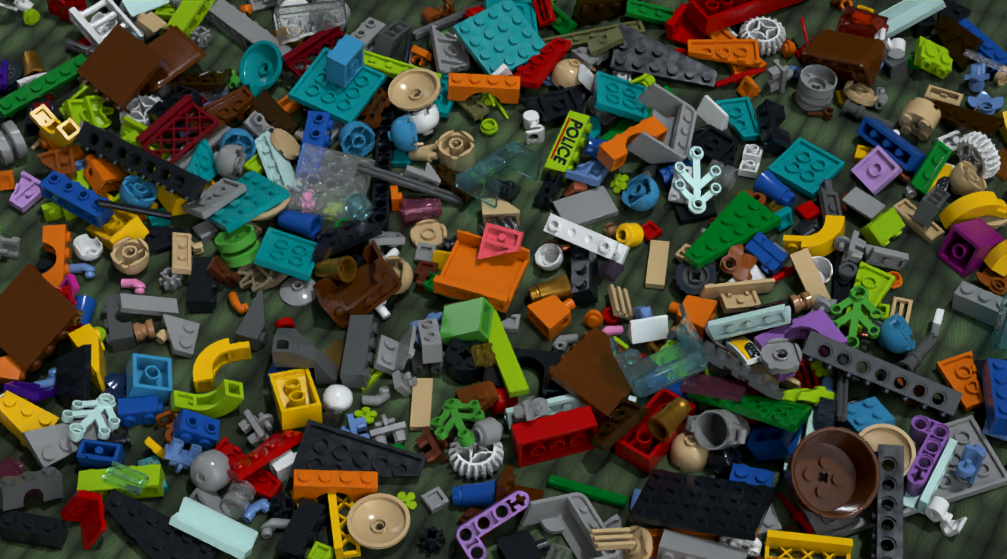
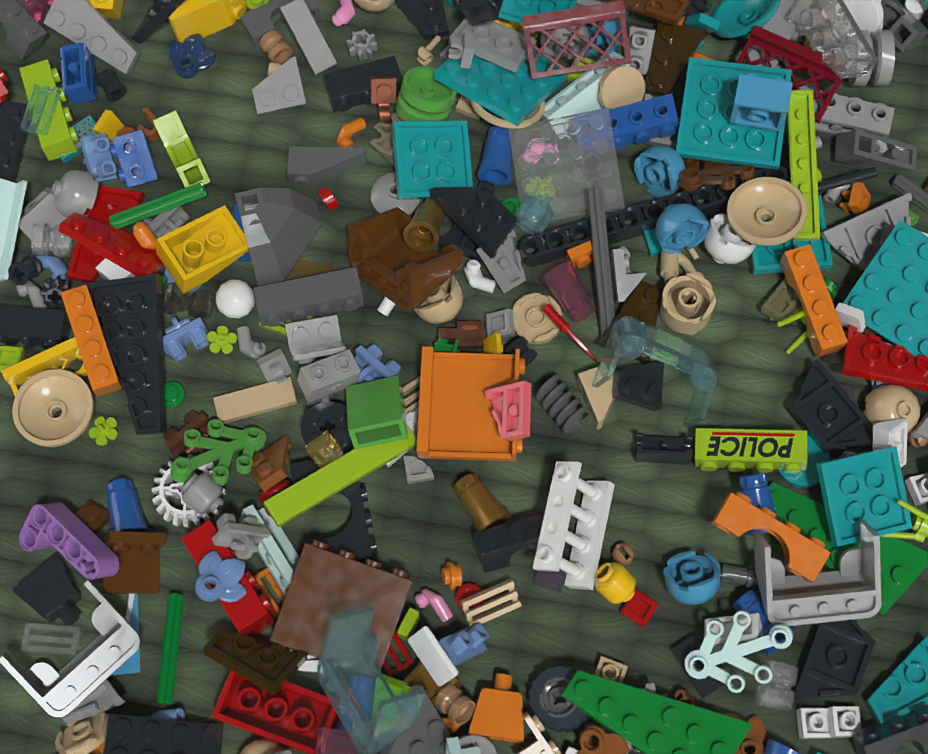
camera: 75 degrees right, 20 degrees up
light aqua plant [61,393,120,442] -> none
blue brick [117,394,165,427] -> none
dark azure brick [126,353,173,404] -> none
tan tile [171,232,192,275] -> none
yellow arch [193,338,252,393] -> none
light grey hips [369,414,406,444] -> none
black gear [419,526,446,554] -> none
light grey tile [421,486,450,514] -> none
lime plate [480,118,498,135] -> none
white leg [523,110,545,144] -> none
orange torso [527,295,576,341] -> none
white hair [534,243,563,271] -> none
light grey tile [552,185,618,227] -> none
light grey arm [553,333,578,352] -> none
copper arm [562,181,589,197] -> none
medium blue wing [565,159,609,187] -> none
tan tile [589,527,636,551] -> none
lime plant [610,173,629,194] -> none
tan tile [645,240,670,289] -> none
pearl gold plant [646,397,691,441] -> none
white slope [696,95,729,131] -> none
none -> black bush [8,255,43,285]
none -> green axle [109,182,207,229]
none -> orange arm [133,222,159,250]
none -> medium blue plate [195,551,247,603]
none -> light grey tile [448,32,475,69]
none -> dark red fence [521,0,632,80]
none -> red piece [542,303,597,362]

